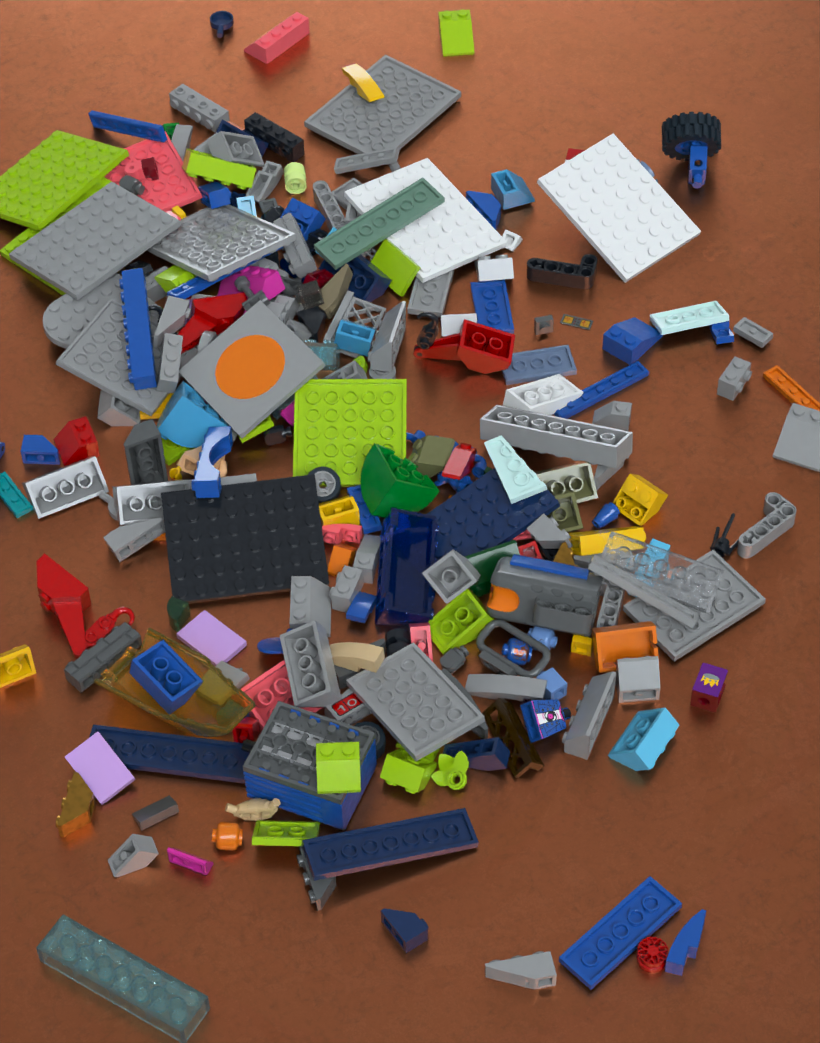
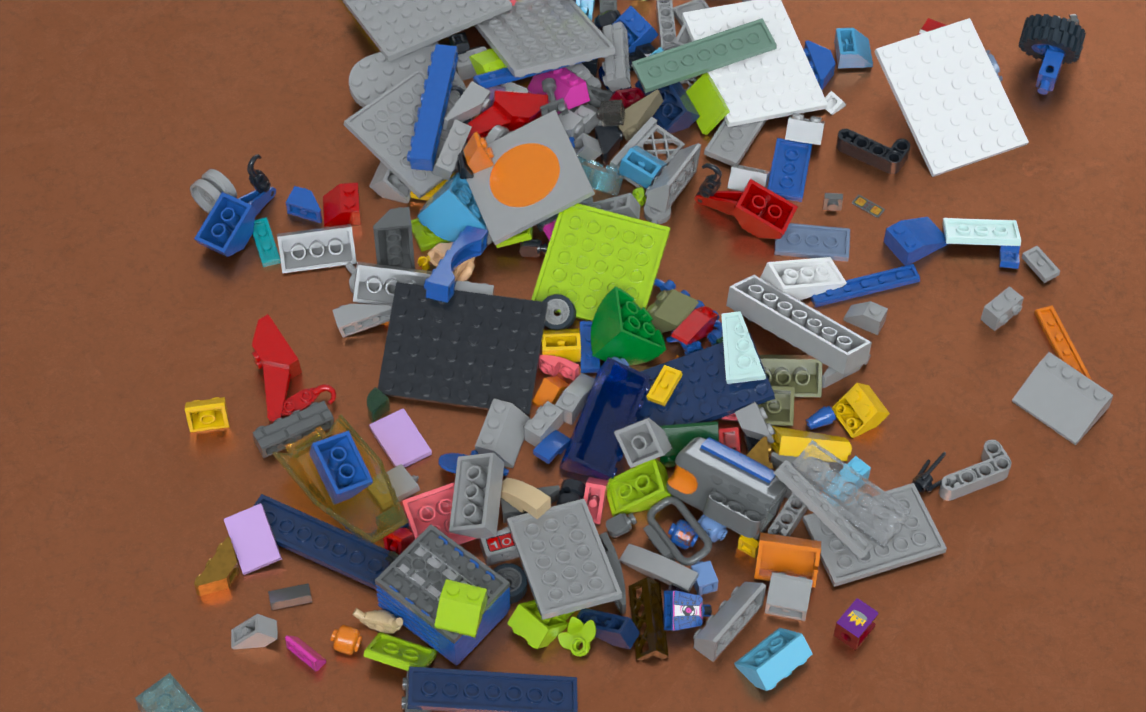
camera: 15 degrees right, 5 degrees up
none -> black slope [457,153,474,179]
none -> orange slope [463,132,494,173]
none -> yellow plate [646,365,683,407]

